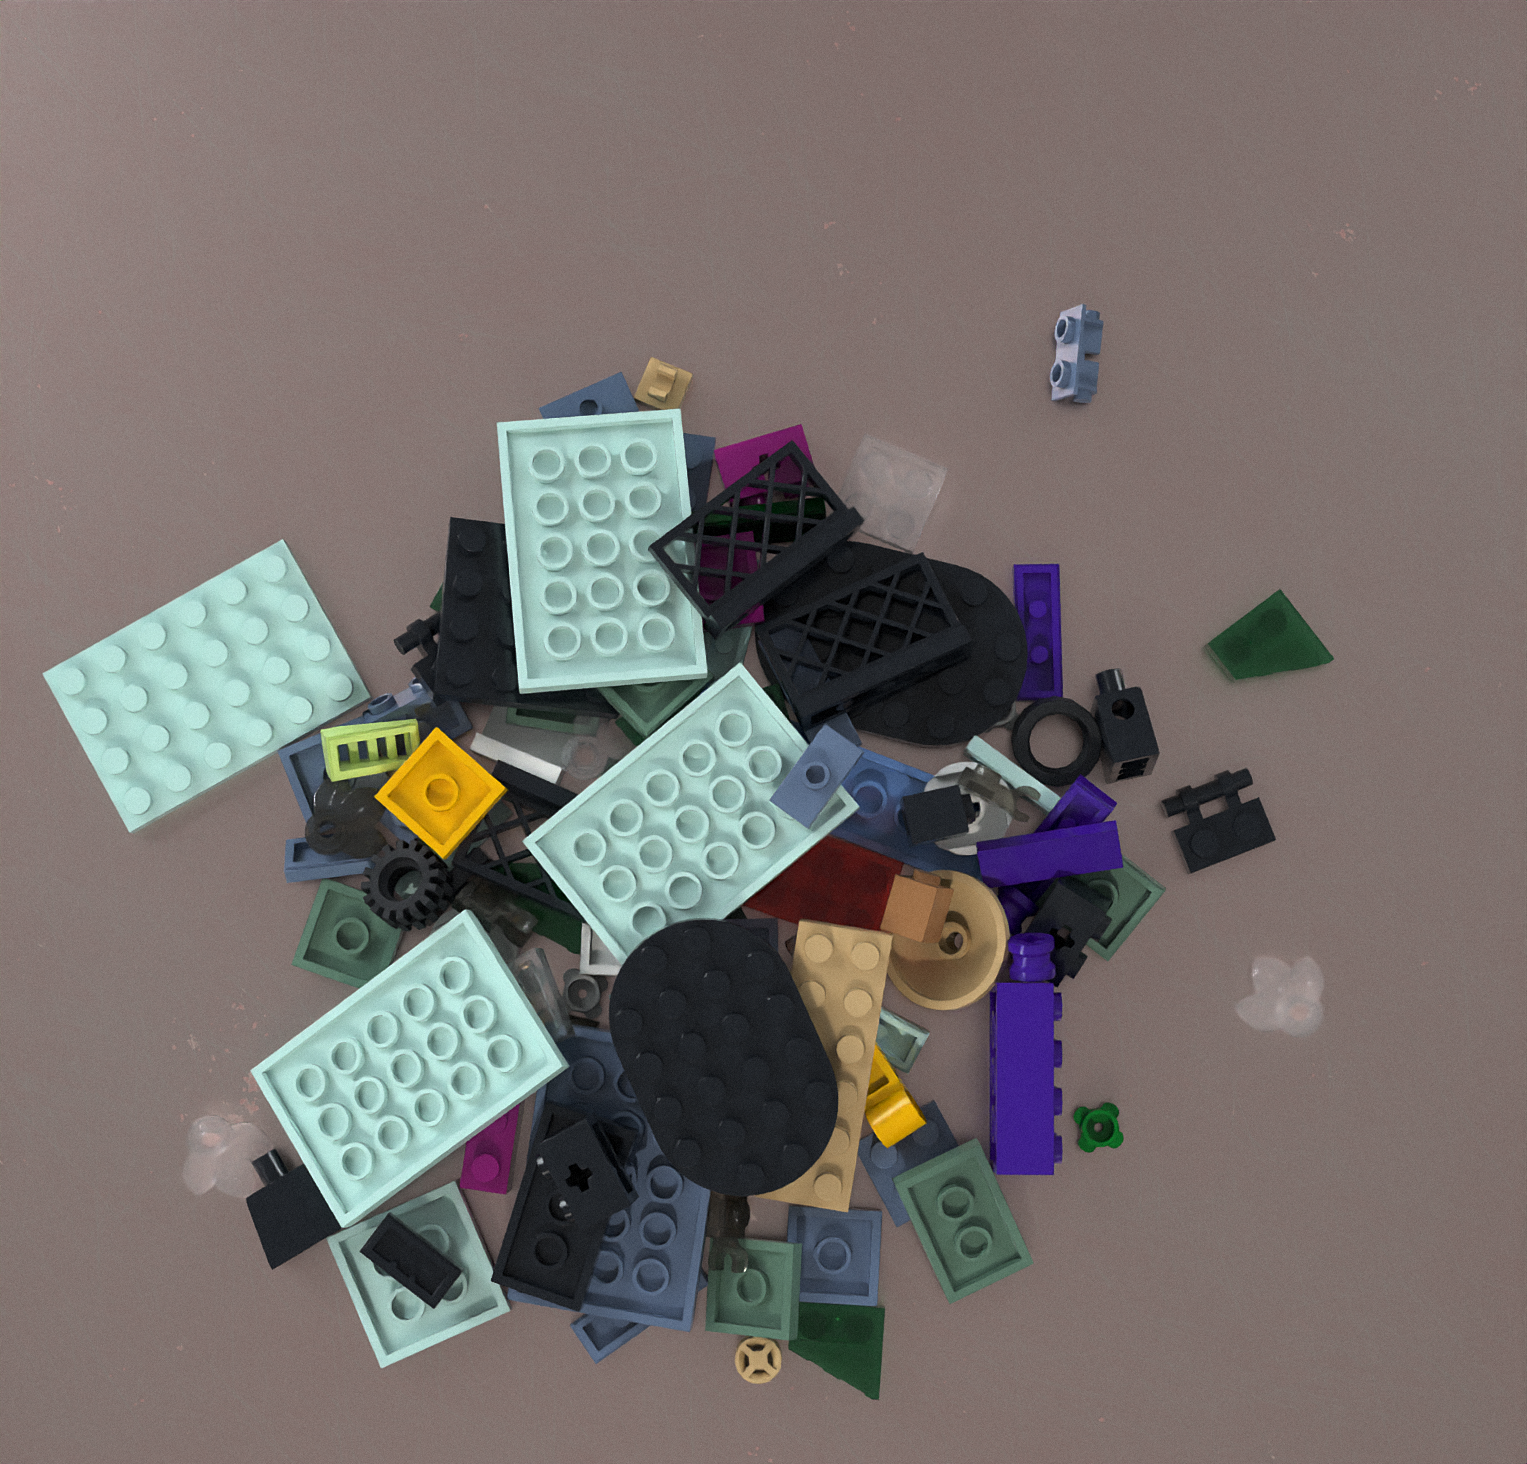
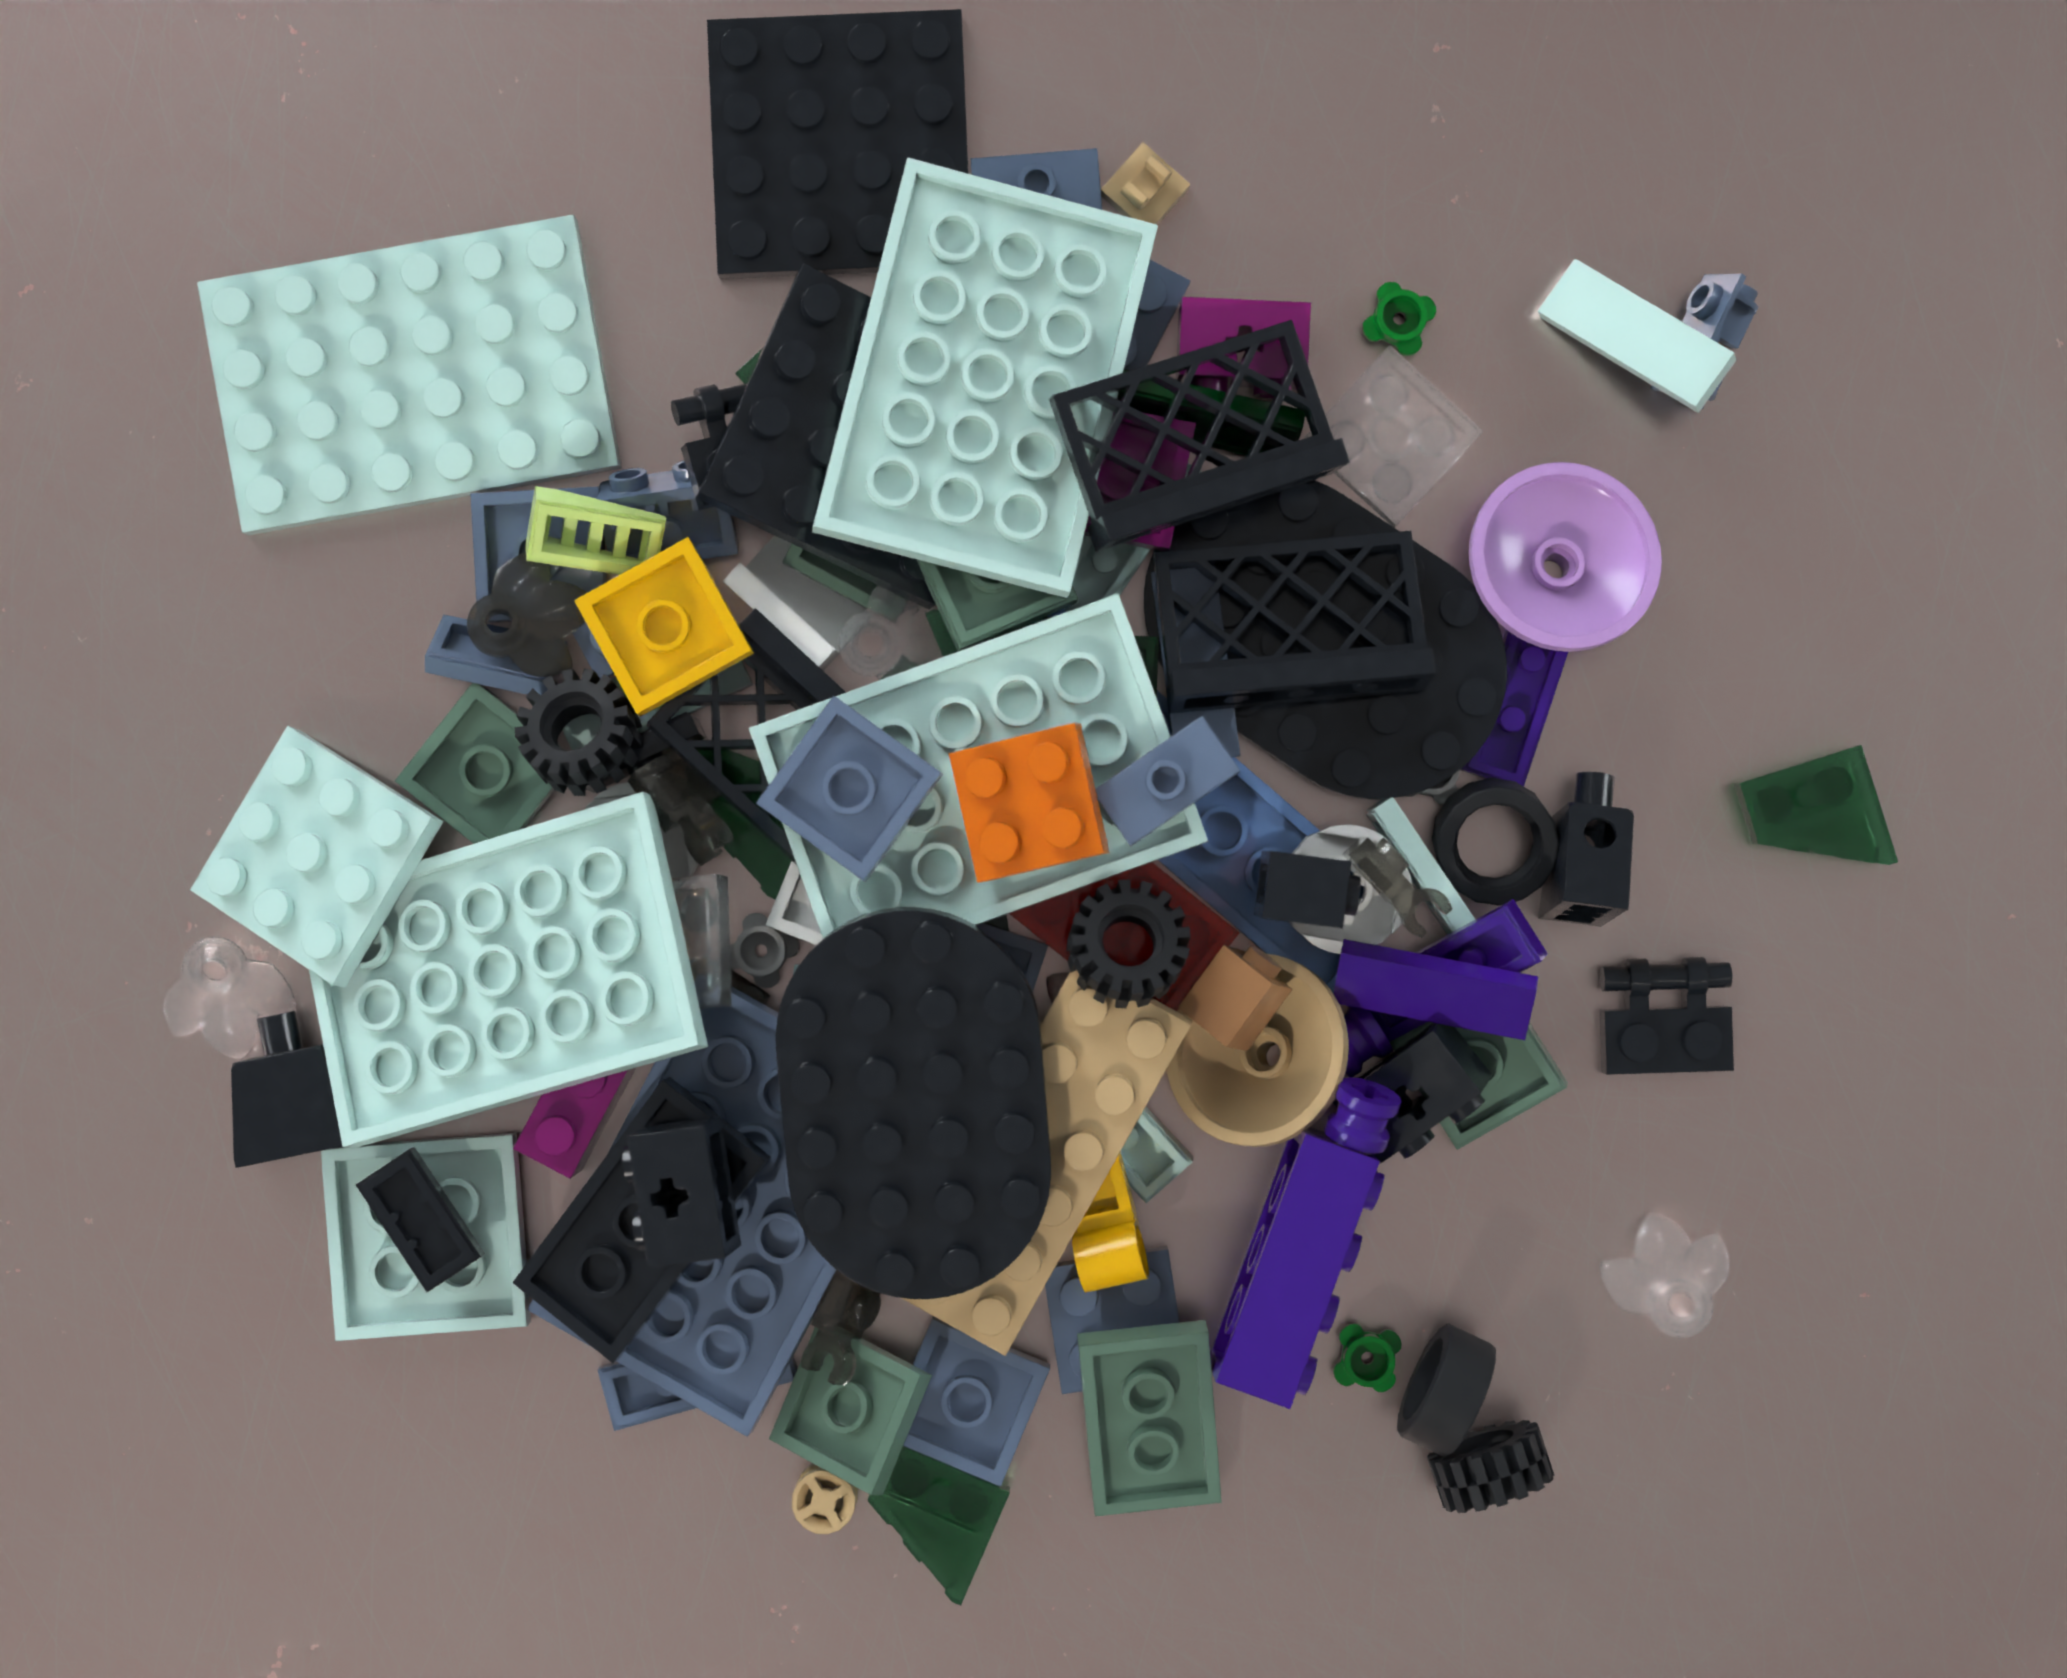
camera: 20 degrees right, 5 degrees up
none -> light aqua plate [190,725,444,988]
none -> black plate [707,9,969,279]
none -> sand blue plate [756,695,943,881]
none -> orange plate [949,722,1110,883]
none -> black tyre [1066,879,1191,1009]
none -> green plate [1362,282,1436,356]
none -> black tyre [1397,1324,1496,1457]
none -> black tyre [1427,1420,1555,1513]
none -> lavender dish [1469,462,1662,652]
none -> light aqua tile [1538,259,1737,413]

